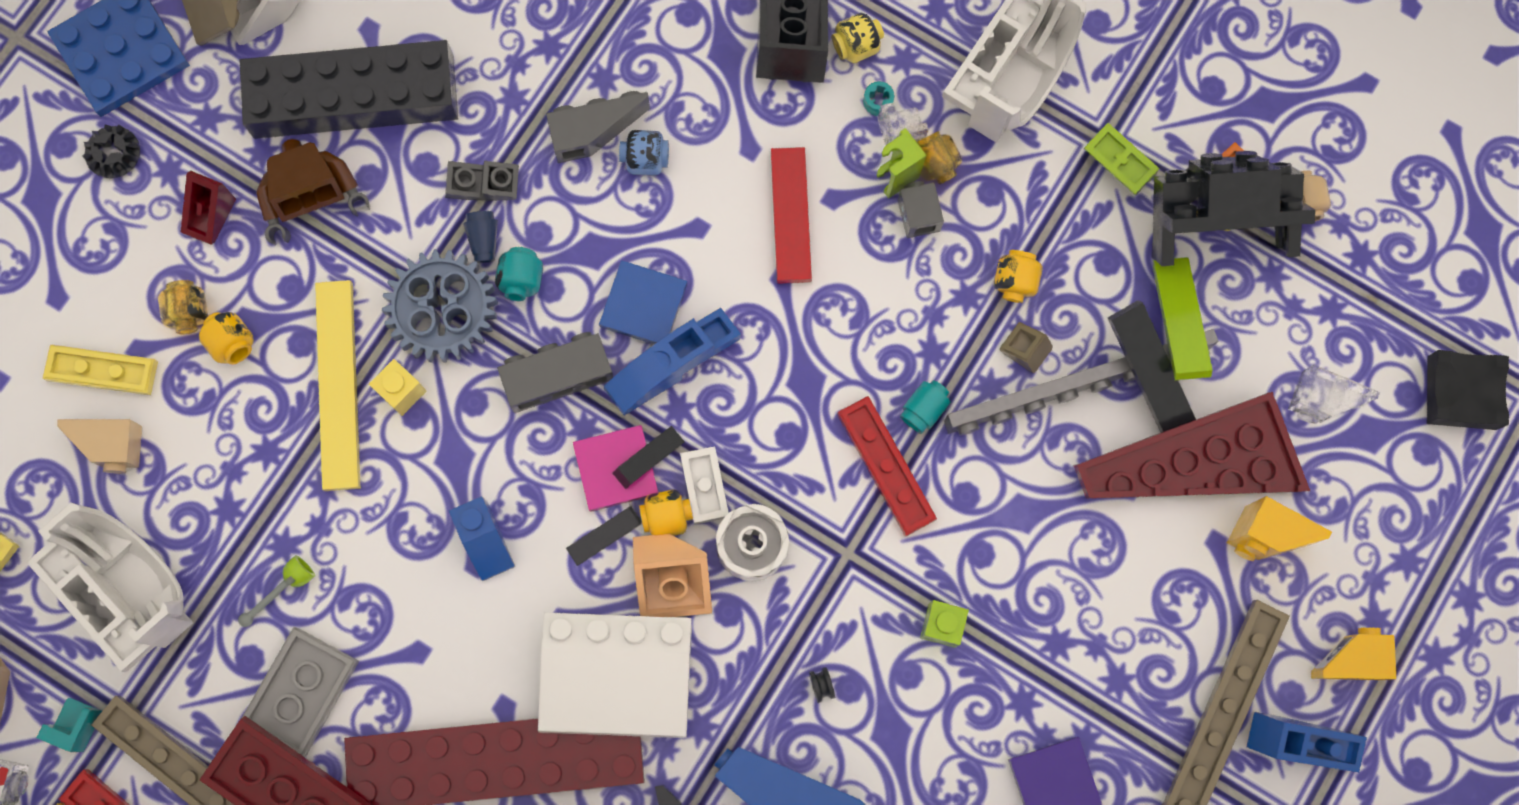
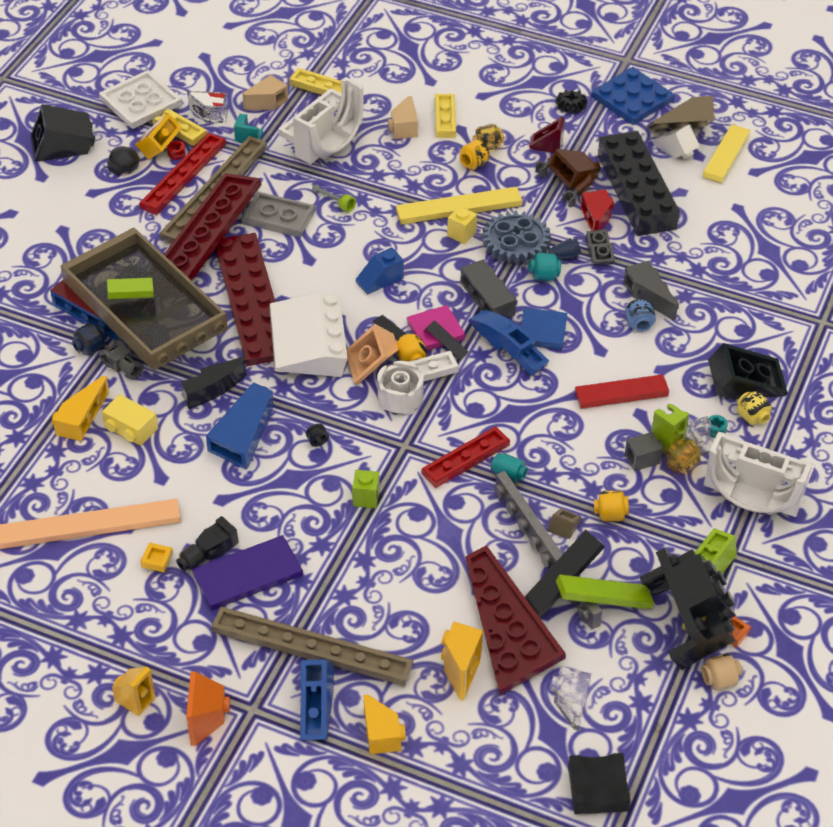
camera: 85 degrees right, 30 degrees down
none -> red slope [580,189,614,231]

